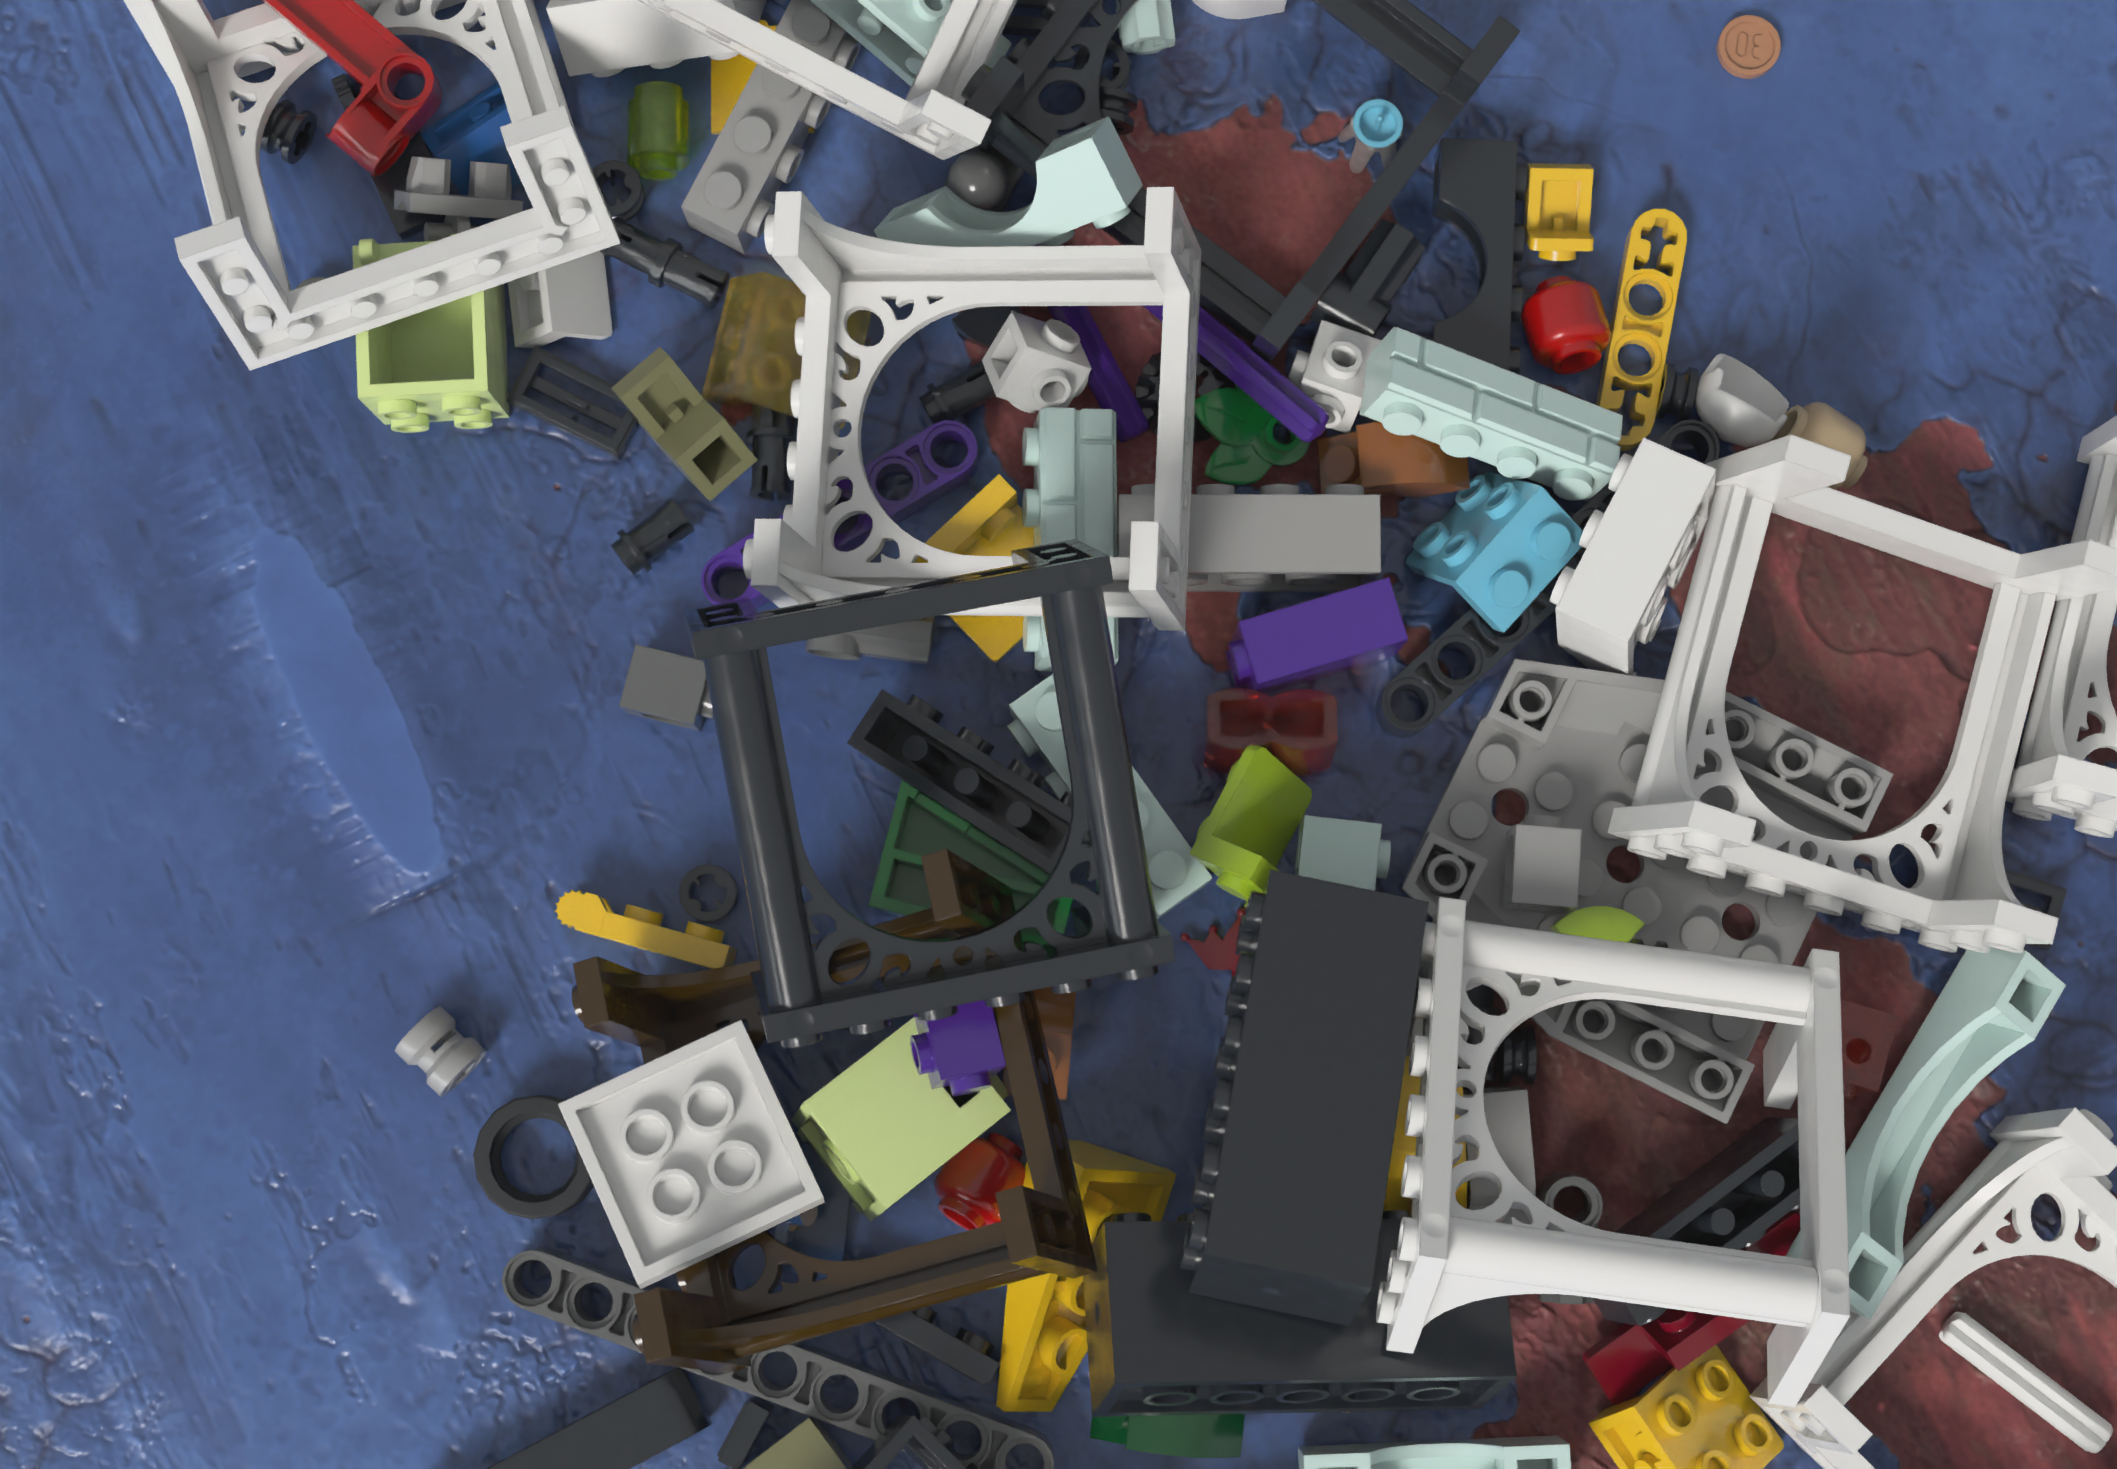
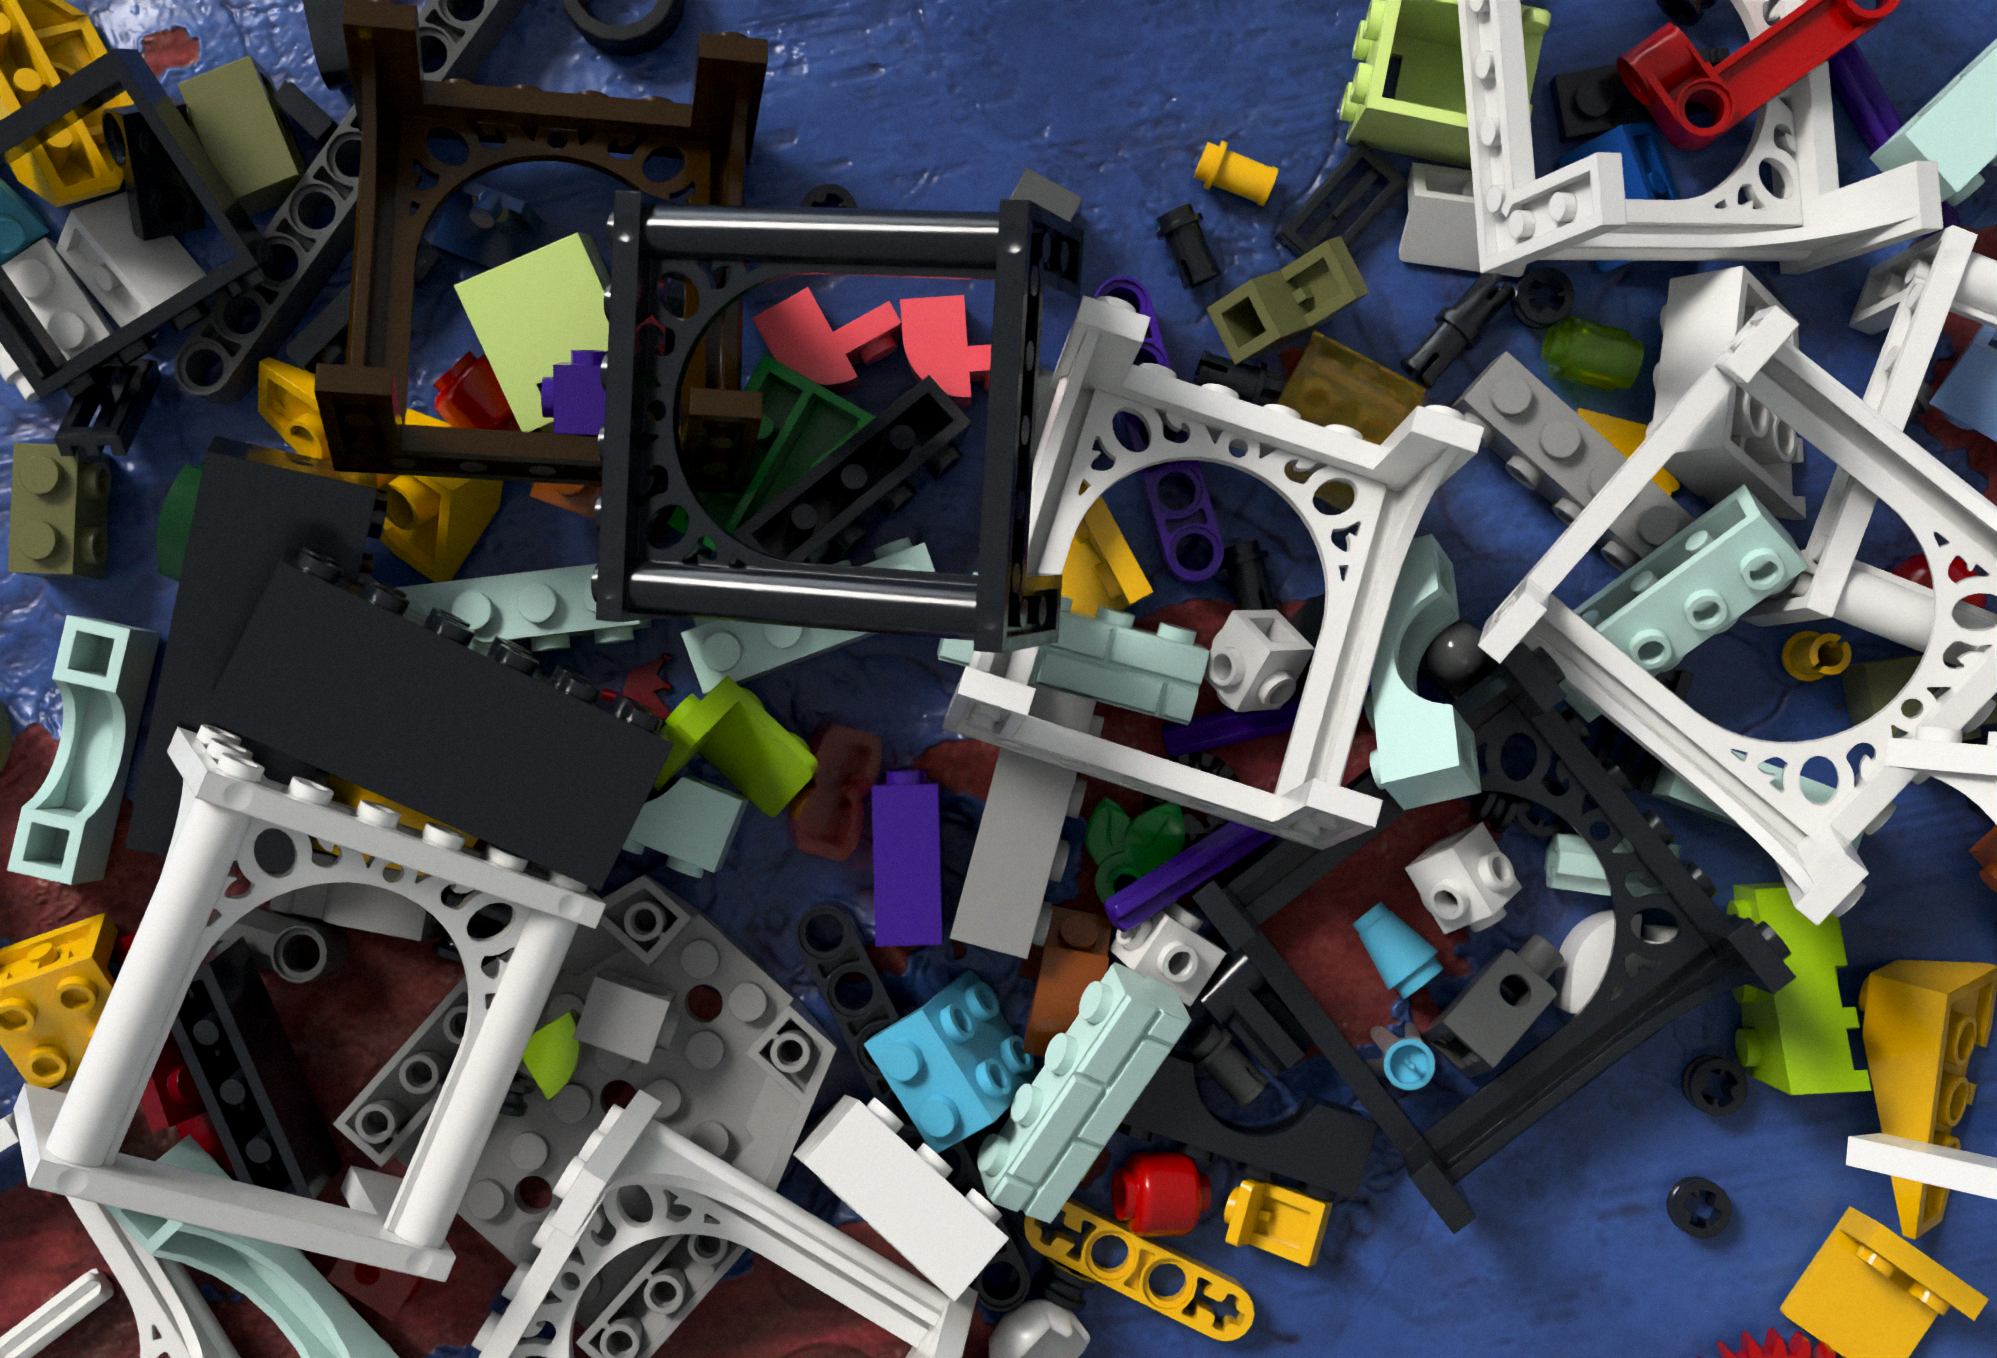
camera: 110 degrees right, 5 degrees up
light grey hips [394,156,523,241] -> none
yellow hinge [555,890,738,969] -> none
white plate [558,1020,825,1289] -> none
none -> light aqua brick [396,563,652,652]
none -> coral brick [752,287,902,394]
none -> coral brick [900,295,992,407]
none -> dark grey pin [1187,1024,1268,1107]
none -> yellow pin [1193,140,1279,207]
none -> medium azure cone [1352,901,1444,999]
none -> white brick [1405,822,1522,934]
none -> dark grey torso [1420,934,1564,1079]

